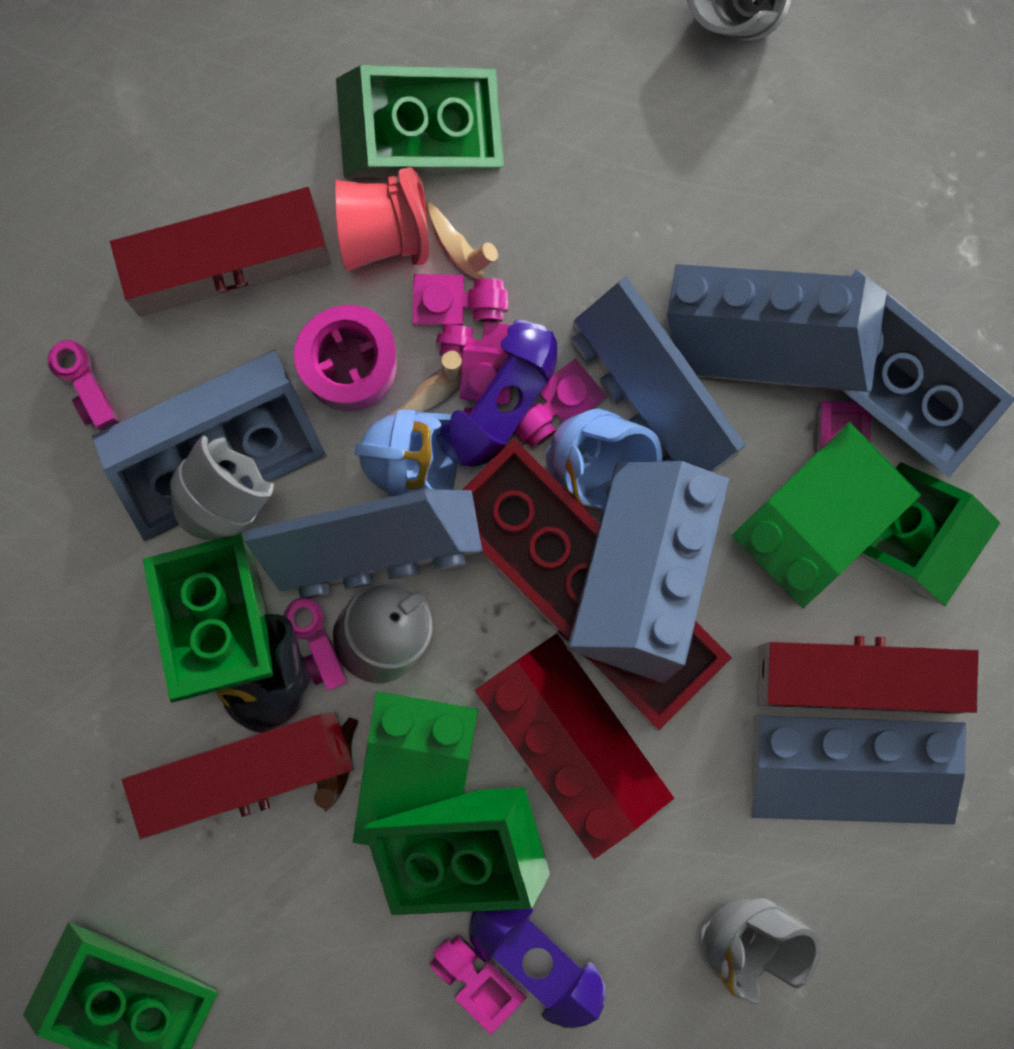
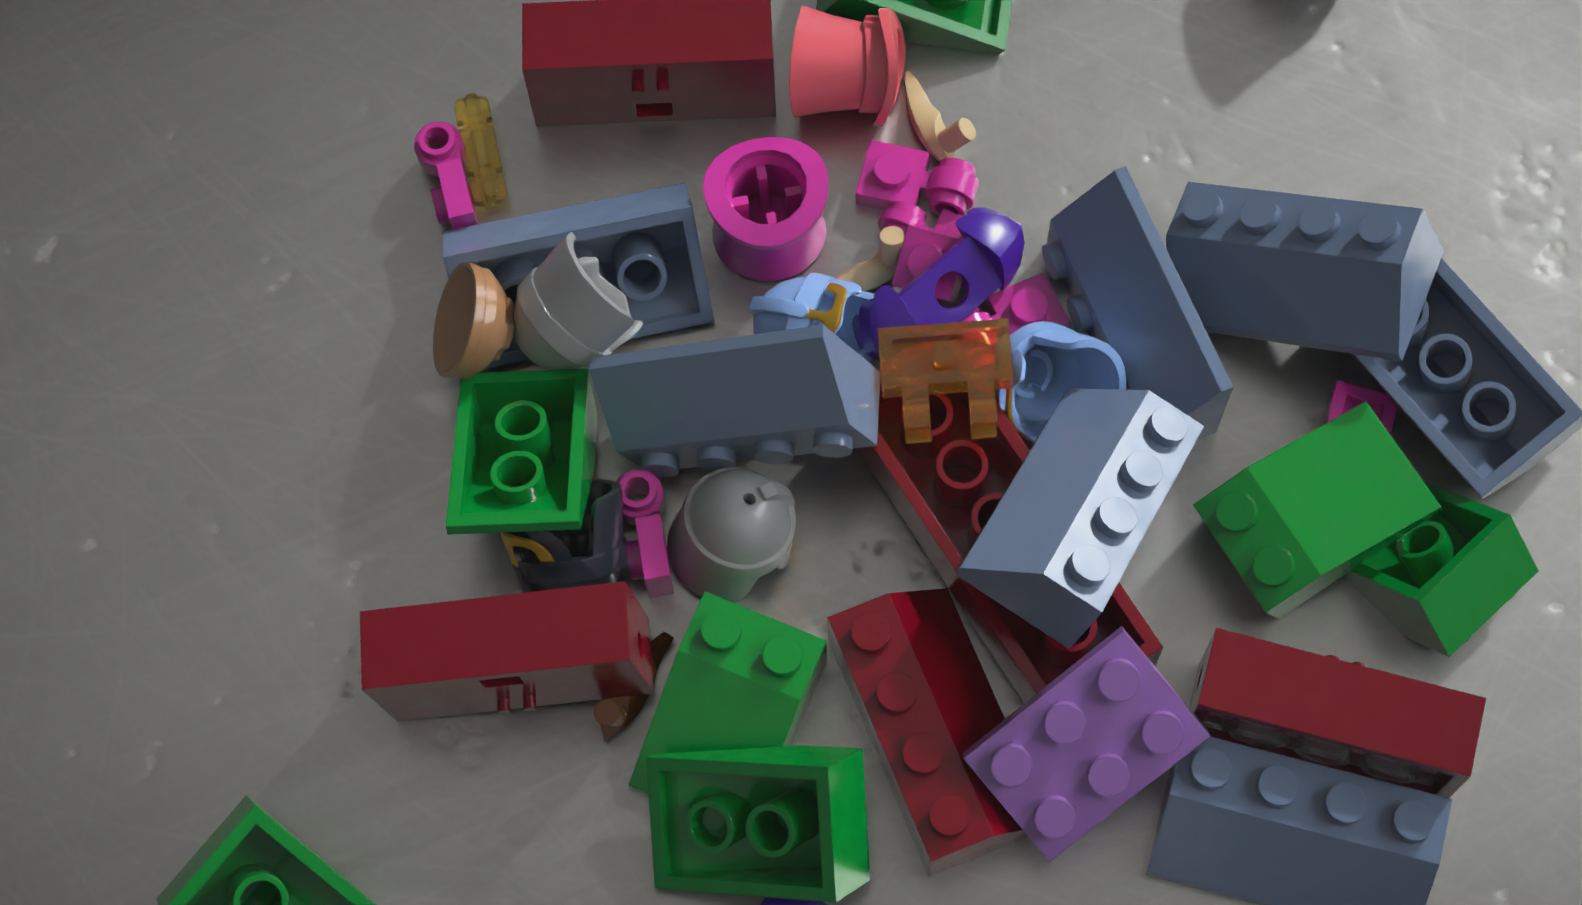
camera: 20 degrees right, 15 degrees down
none -> medium nougat piece [433,262,515,380]
none -> clear yellow axle [454,93,508,209]
none -> clear orange plate [878,318,1014,444]
none -> medium lavender plate [963,626,1210,862]

